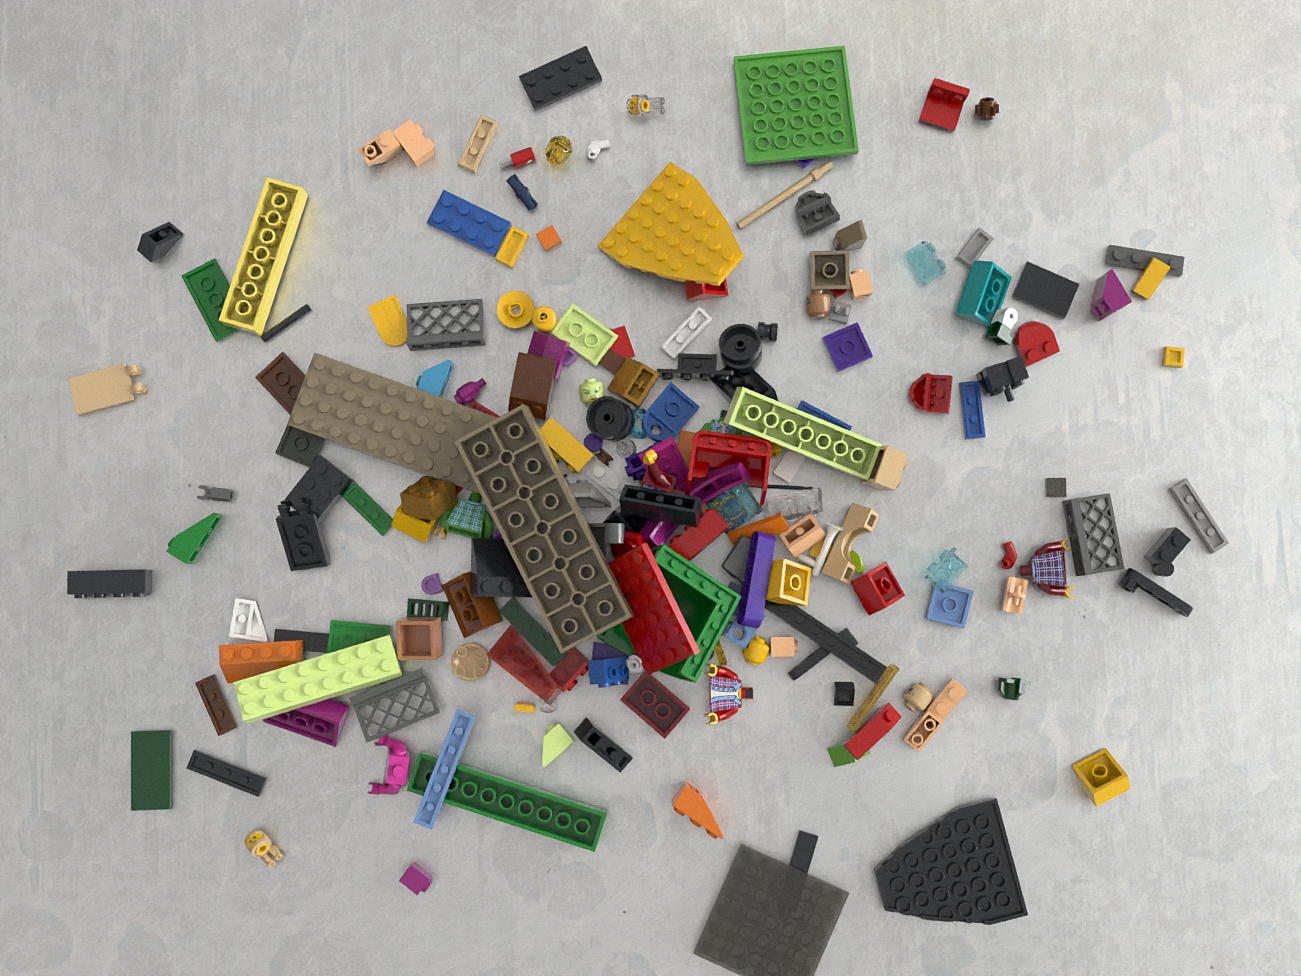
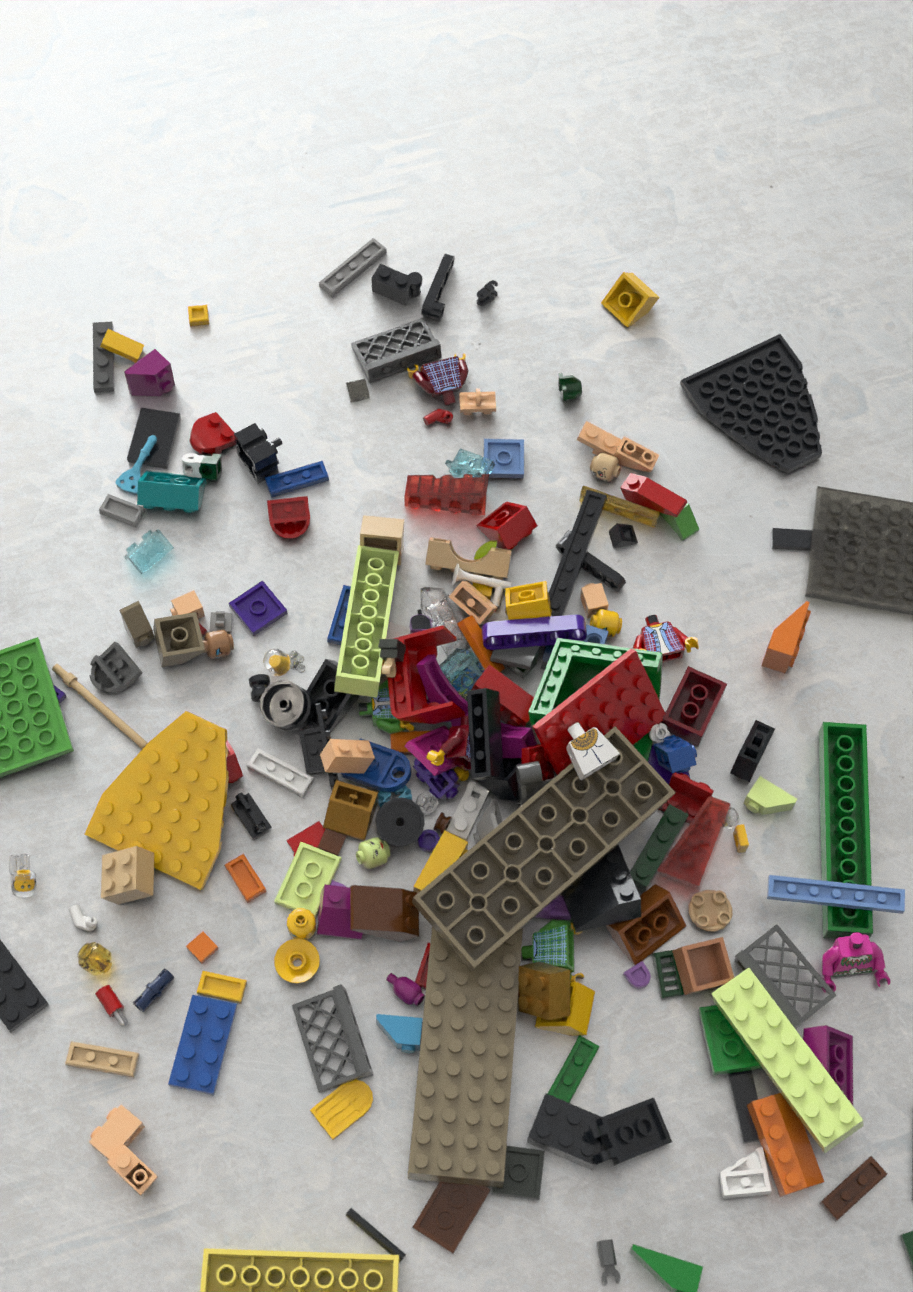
camera: 105 degrees left, 20 degrees down
none -> tan piece [101,846,154,905]
none -> medium azure piece [115,435,157,494]
none -> orange tile [224,853,267,903]
none -> black hinge [230,792,272,839]
none -> clear piece [263,648,306,676]
none -> light nougat brick [320,739,375,774]
none -> pearl dark grey piece [379,639,406,677]
none -> clear red wedge [404,474,489,516]
none -> black tile [409,614,432,634]
none -> black piece [476,280,498,306]
none -> white torso [566,723,620,780]

